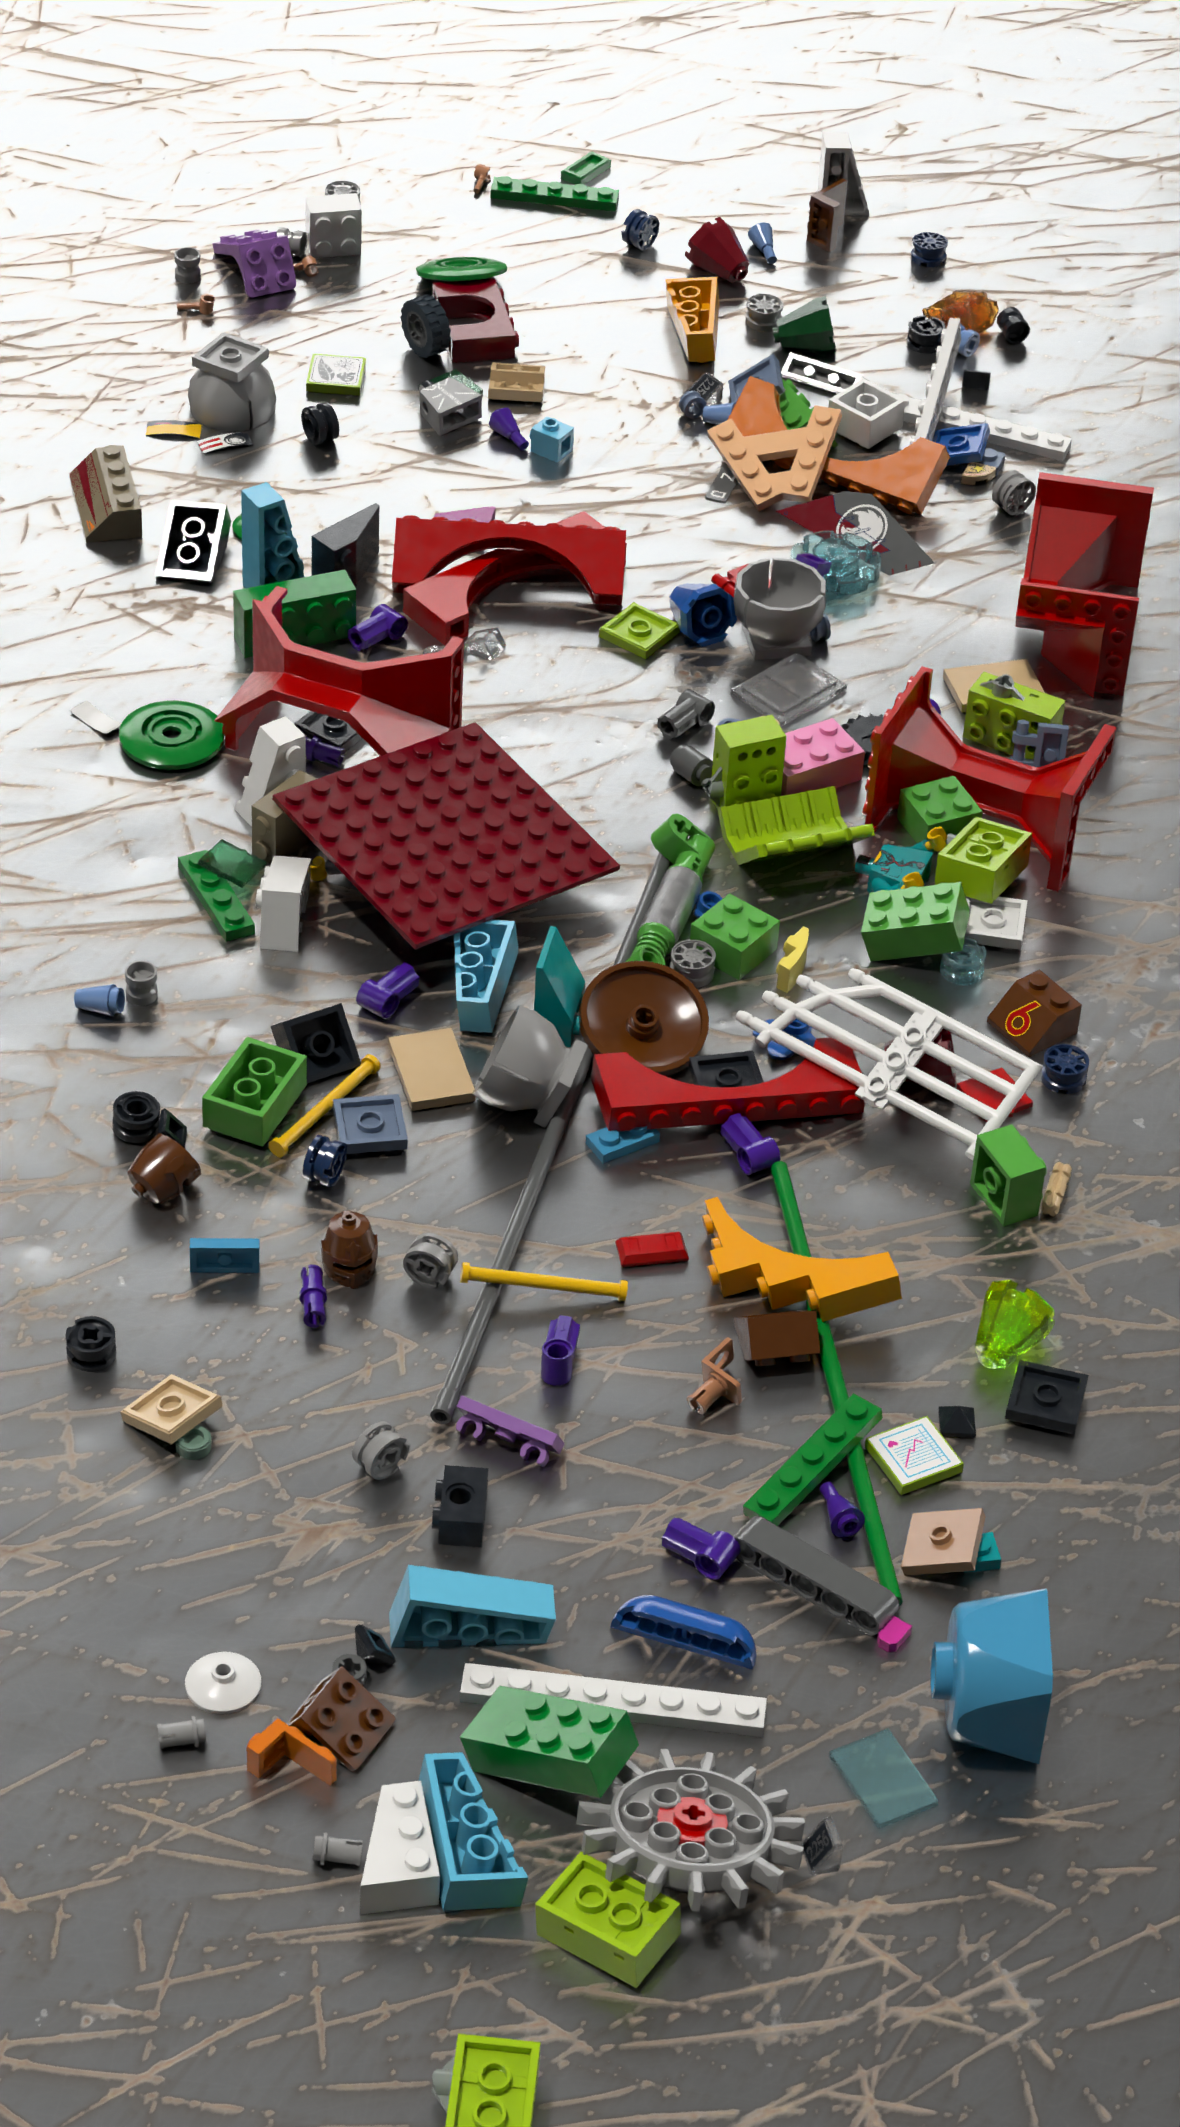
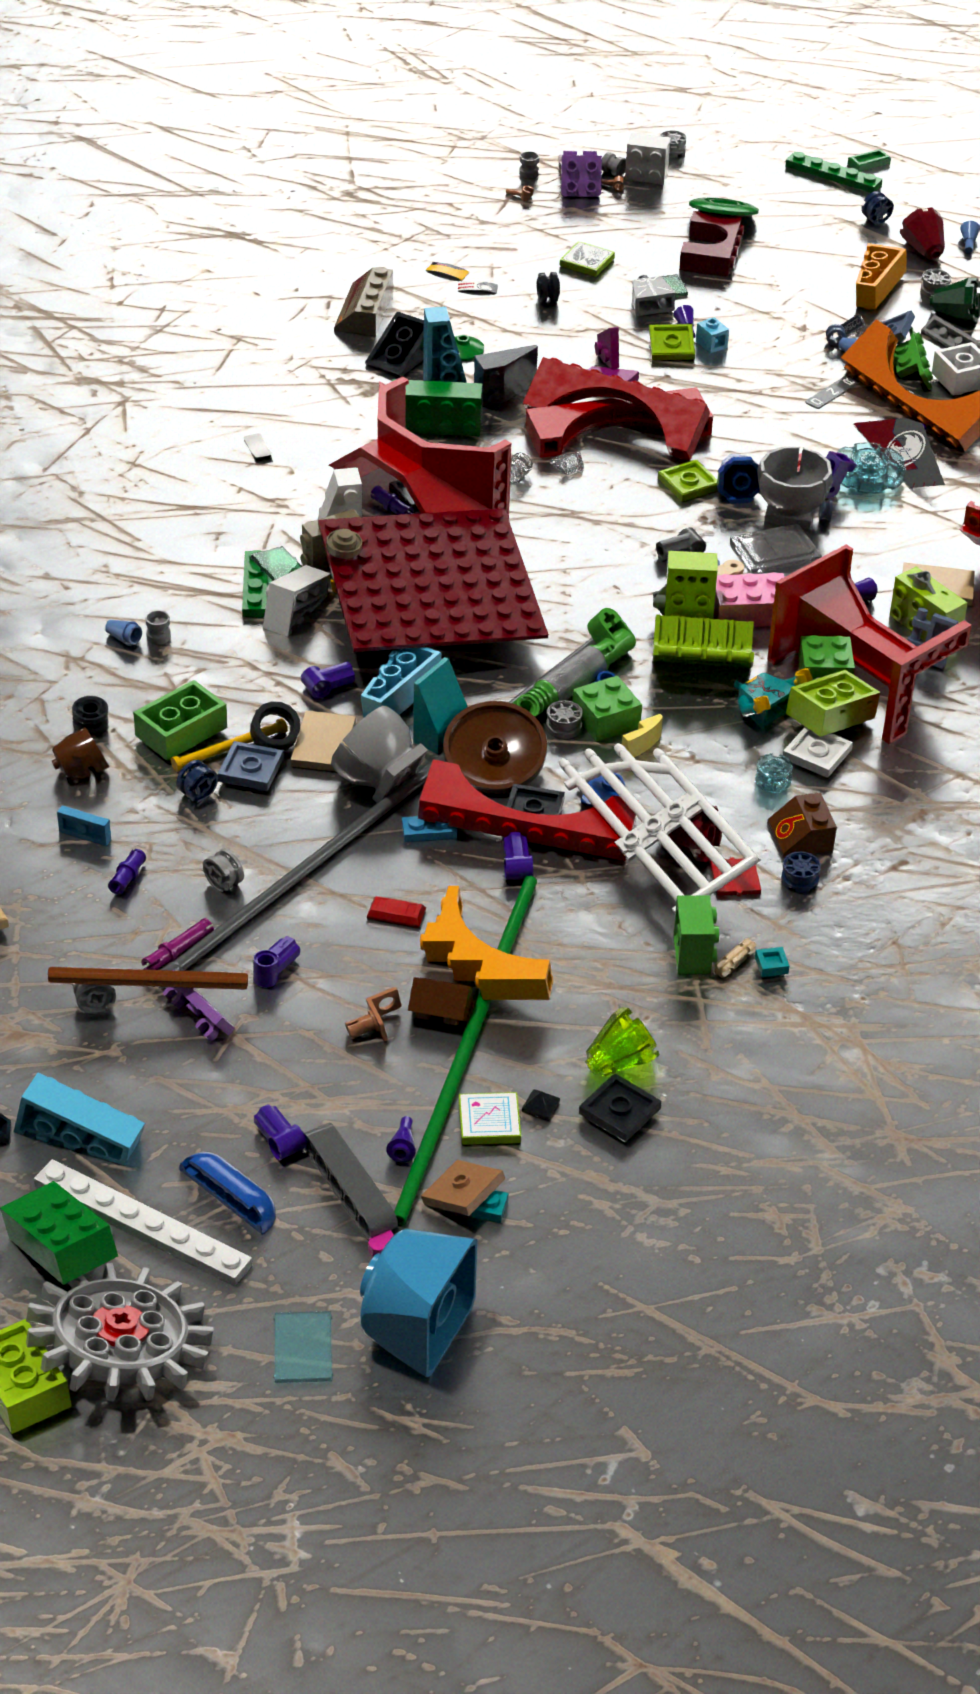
camera: 25 degrees right, 0 degrees up
green piece [119,700,225,770] -> none
black slope [157,1108,187,1148] -> none
light grey plate [188,332,277,432] -> none
black slope [270,1003,361,1083] -> none
reddish brown helmet [321,1210,378,1289] -> none
dark purple piece [348,604,408,652] -> none
black wheel [400,295,451,358] -> none
black brick [432,1465,488,1547] -> none
yellow bar [460,1262,628,1301] -> none
nougat hand [473,164,491,194] -> none
tan slope [488,362,546,402] -> none
dark grey brick [670,745,713,786] -> none
light nougat plate [707,405,842,511] -> none
green plate [743,1393,883,1526] -> none
slope [802,1816,843,1876] -> none
bright green brick [861,882,970,962] -> none
none -> dark orange axle [48,966,248,990]
none -> magenta pin [141,918,214,970]
none -> black tyre [250,701,300,751]
none -> dark tan plate [326,528,362,559]
none -> magenta wing [594,327,619,369]
none -> lime tile [649,324,695,360]
none -> teal plate [755,947,790,977]

